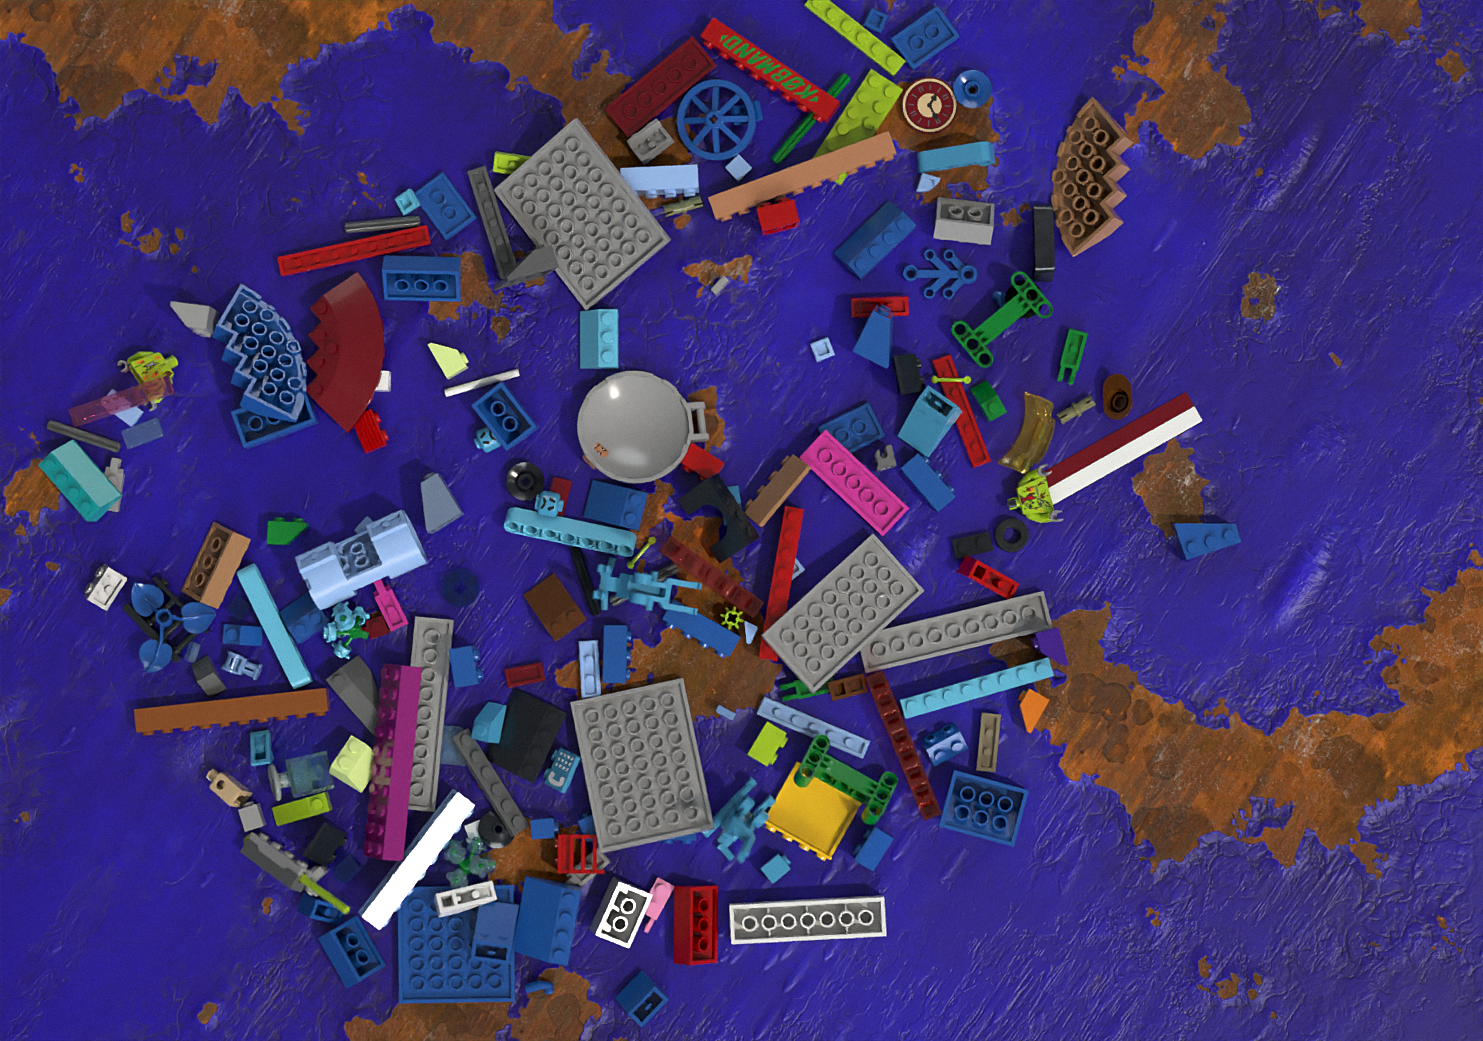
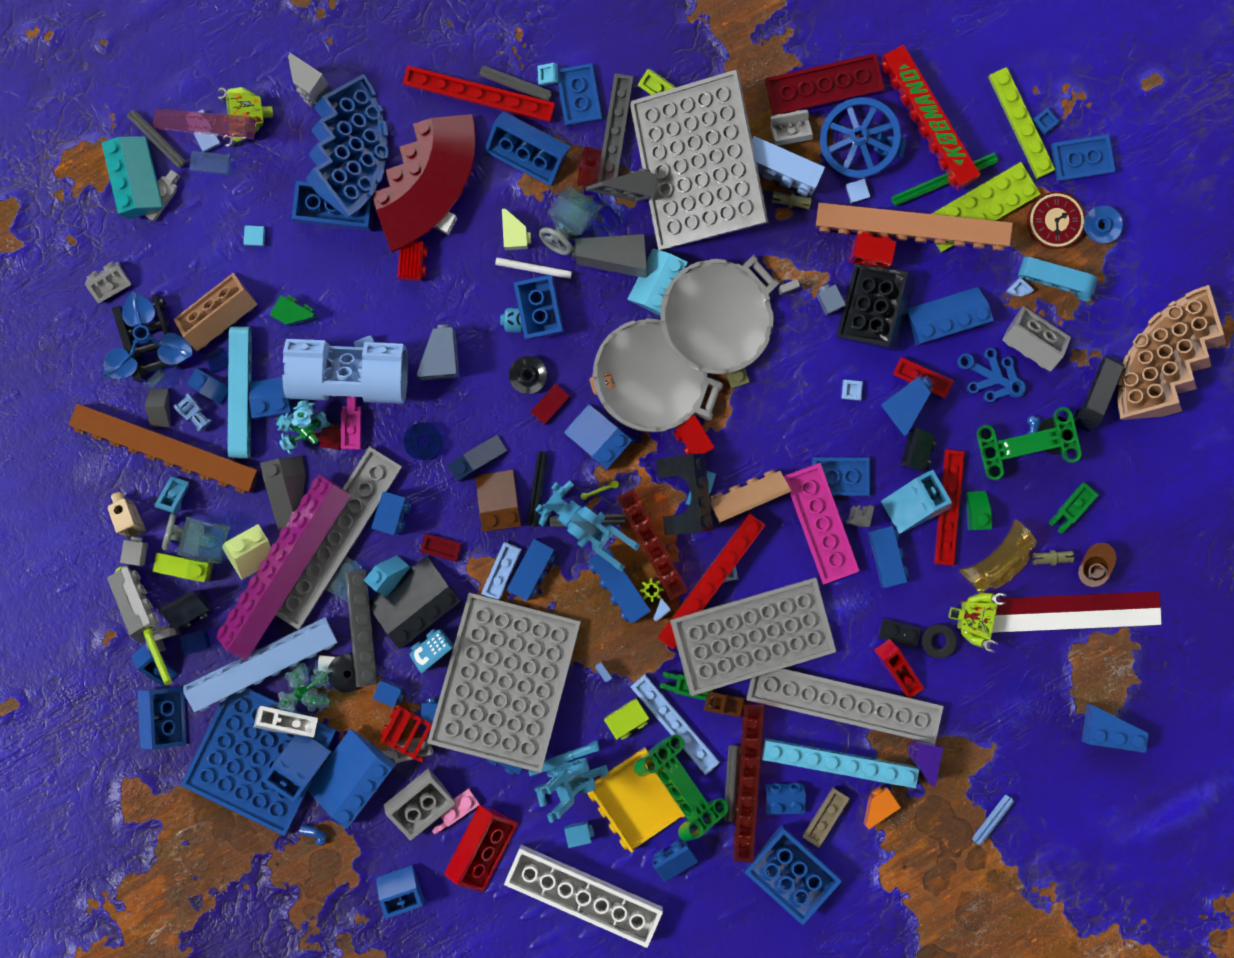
camera: 25 degrees right, 0 degrees up
medium azure beam [504,507,637,557] -> none
dark azure head [535,491,564,517] -> none
lime hinge [931,376,971,384] -> none
none -> medium azure tile [244,226,265,247]
none -> dark blue slope [447,435,507,482]
none -> clear light blue piece [539,186,602,255]
none -> dark grey slope [572,234,647,278]
none -> clear red slope [577,147,602,189]
none -> light grey dish [660,255,780,374]
none -> dark grey axle [723,745,740,822]
none -> olive plate [726,368,750,389]
none -> sand blue brick [816,284,845,316]
none -> black slope [836,264,915,352]
none -> medium blue axle [972,795,1014,845]

